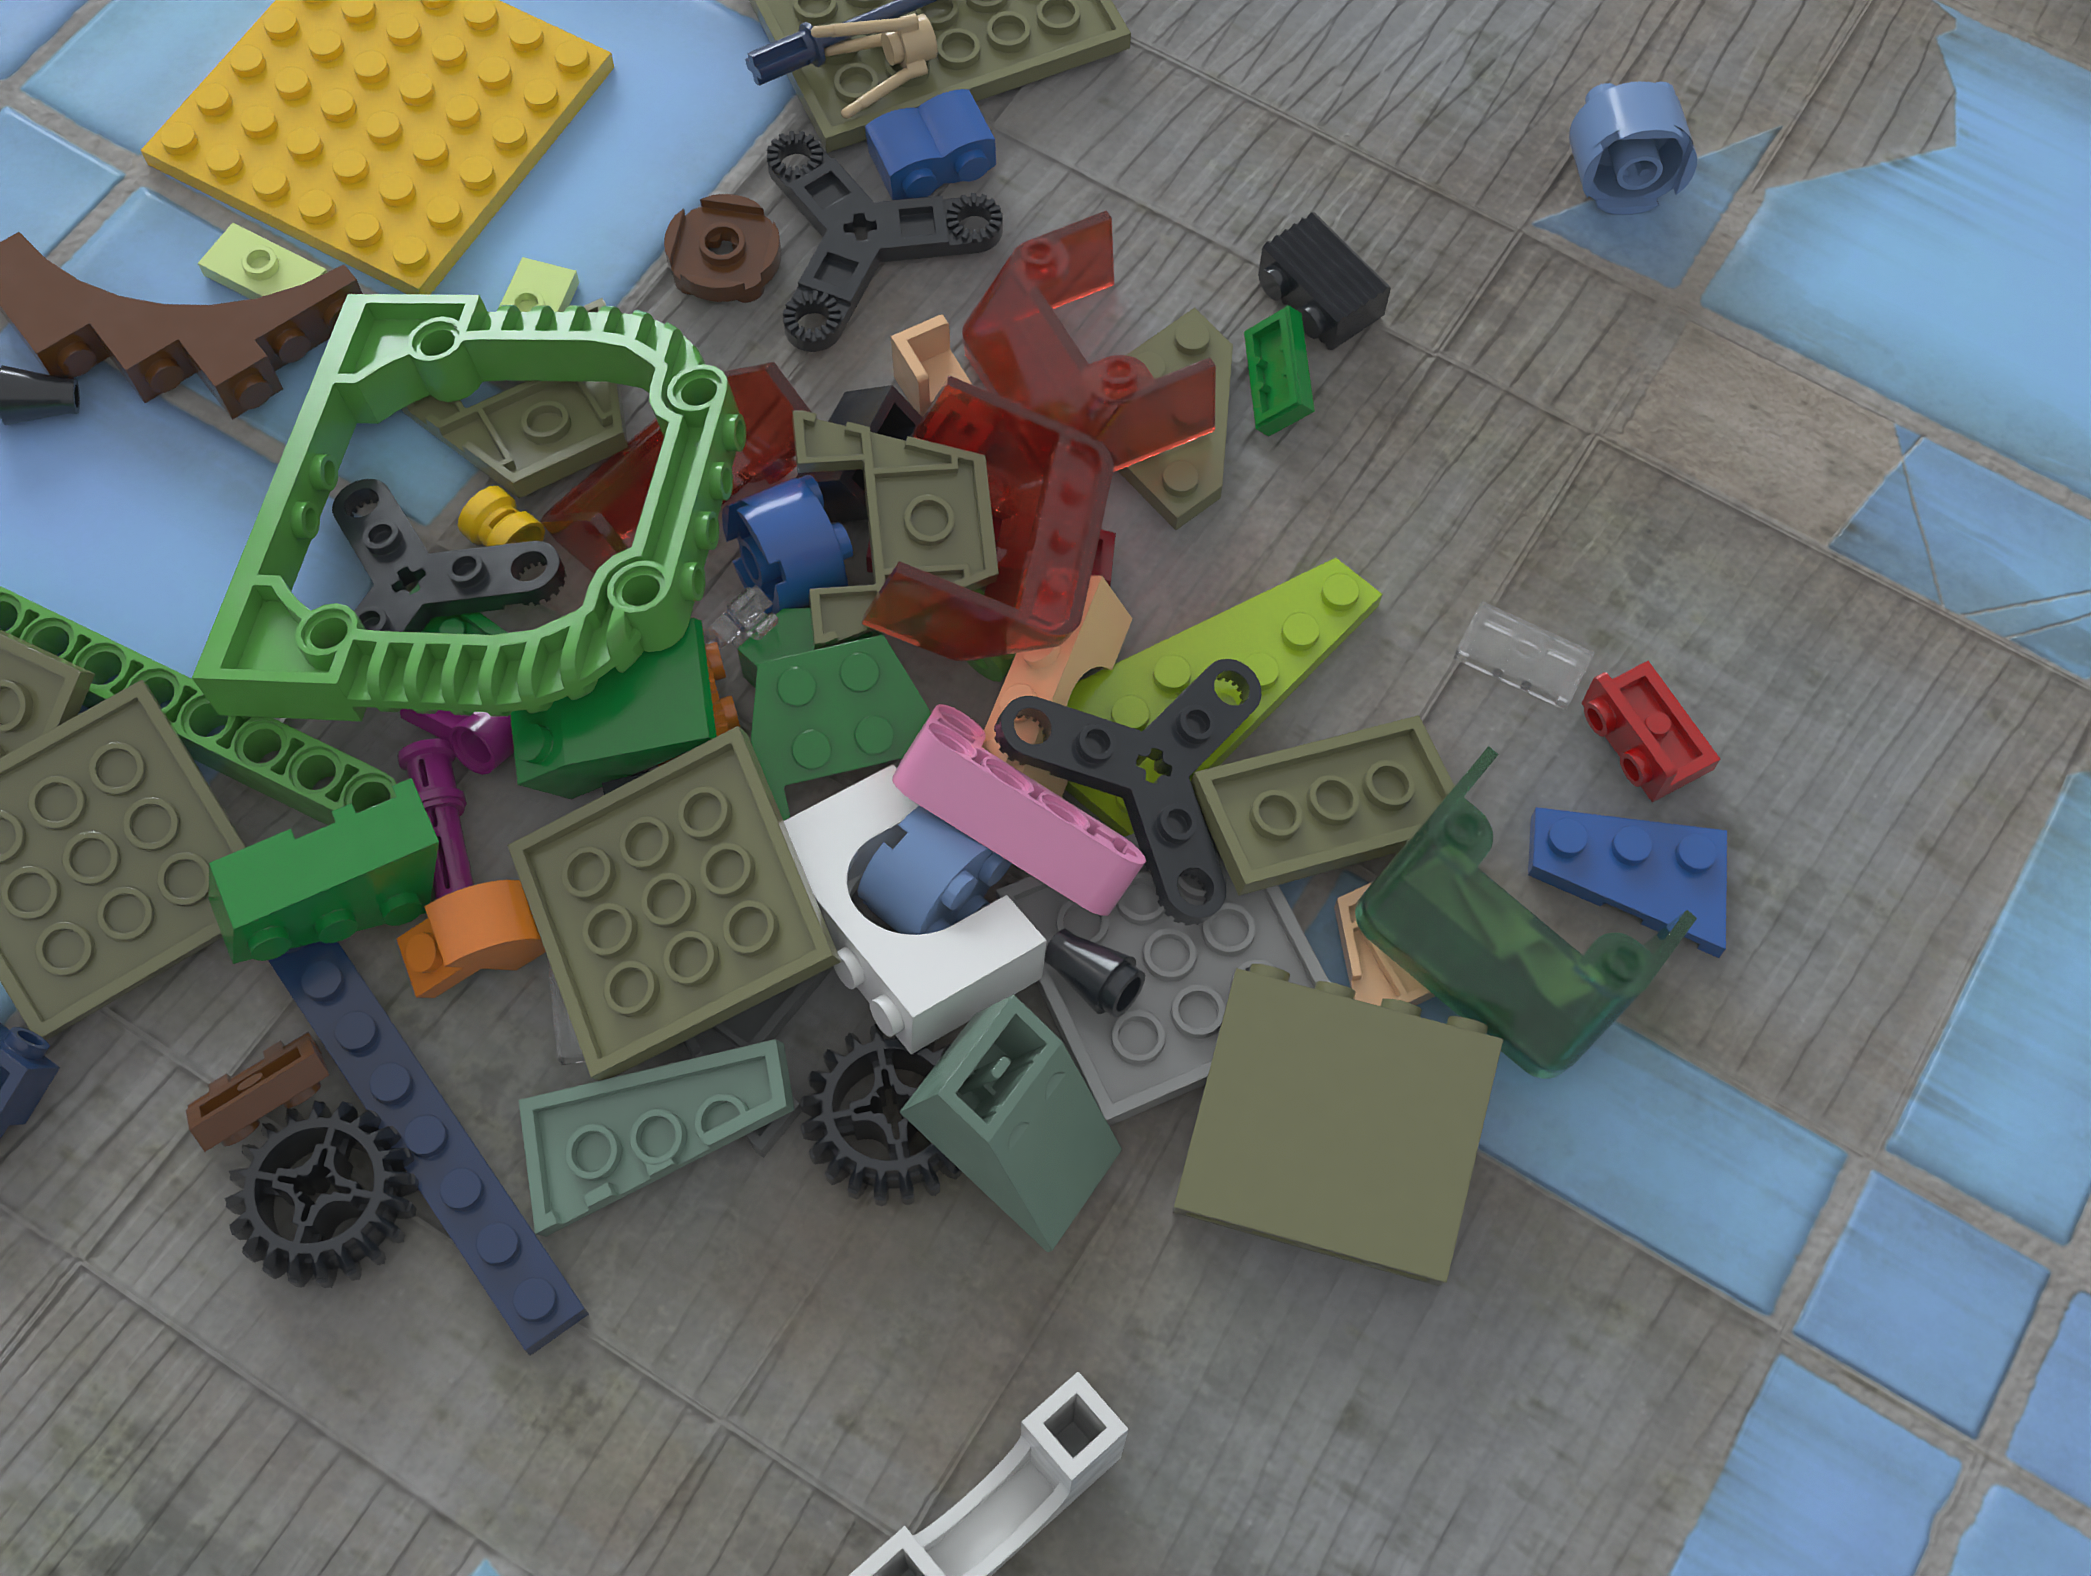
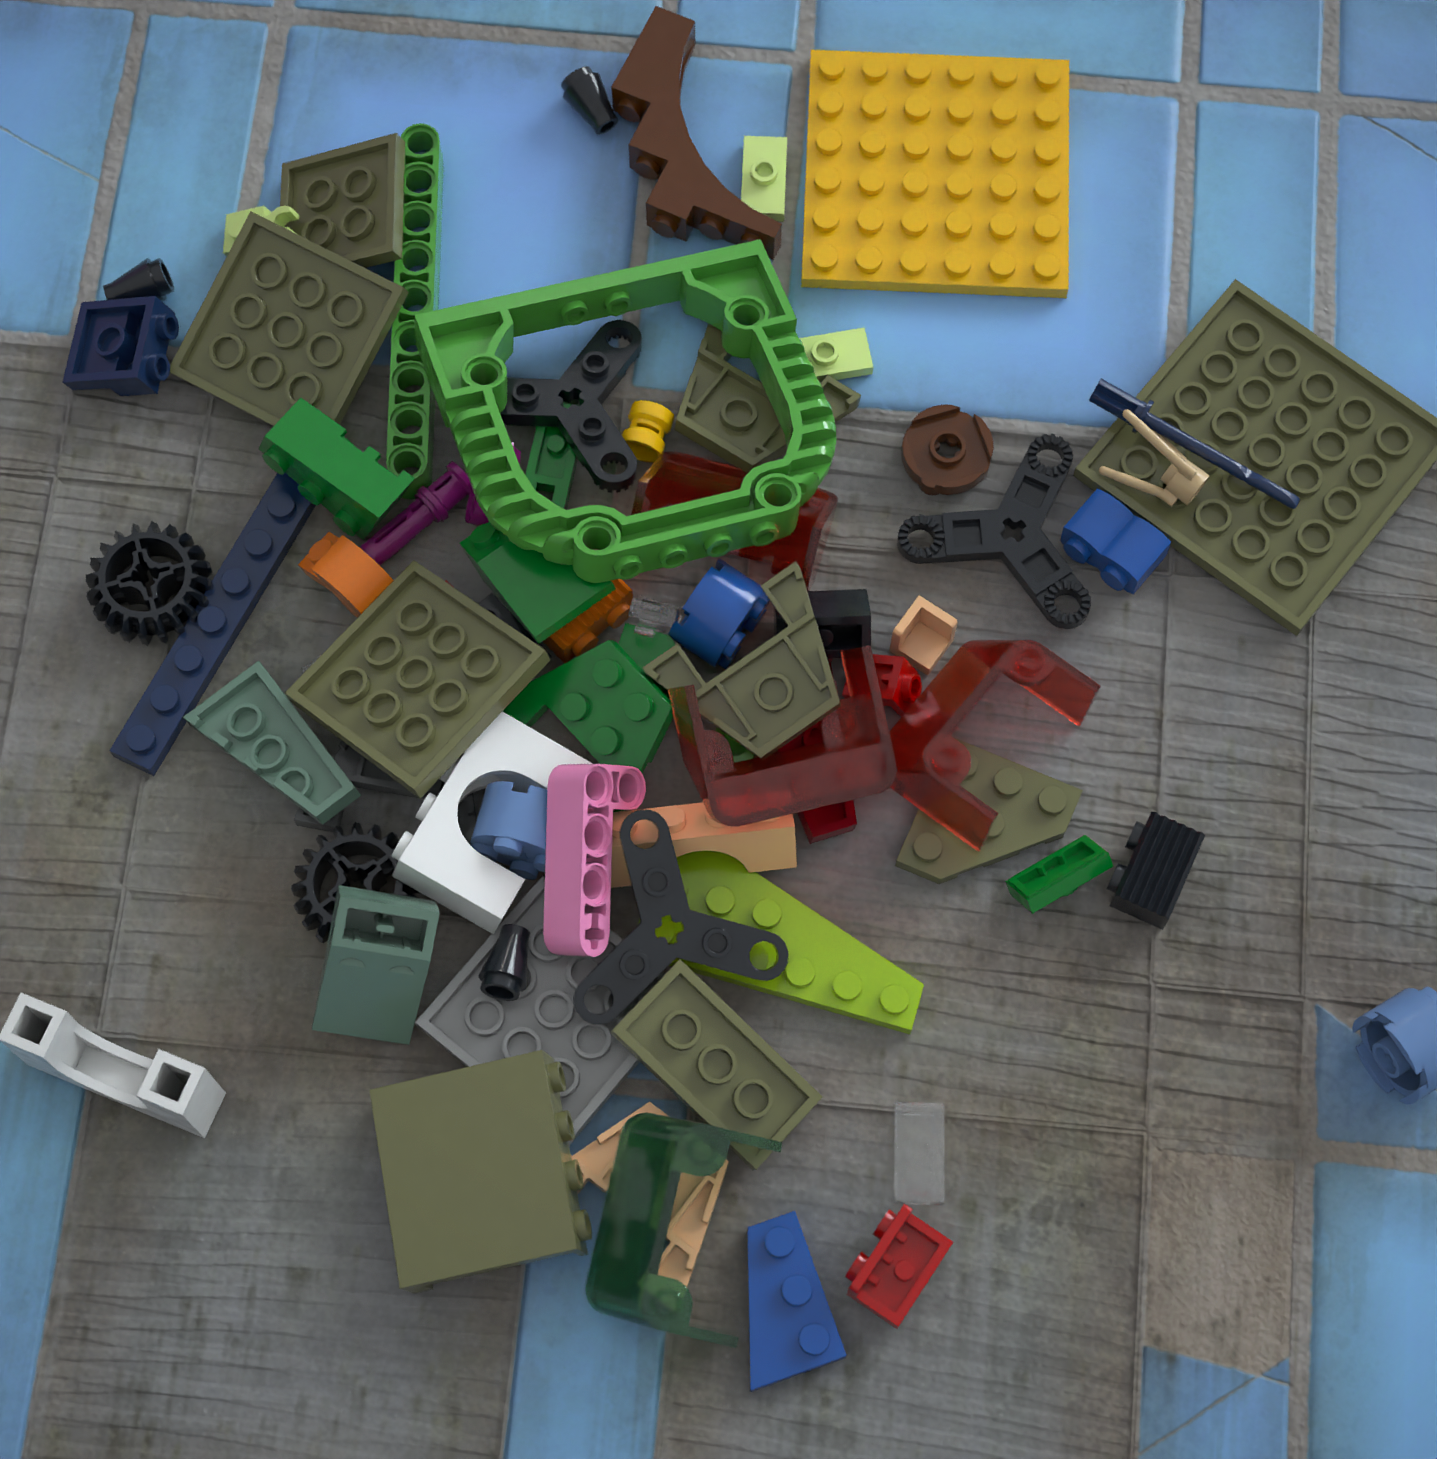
camera: 65 degrees right, 5 degrees up
reddish brown plate [186,1032,330,1152] -> none

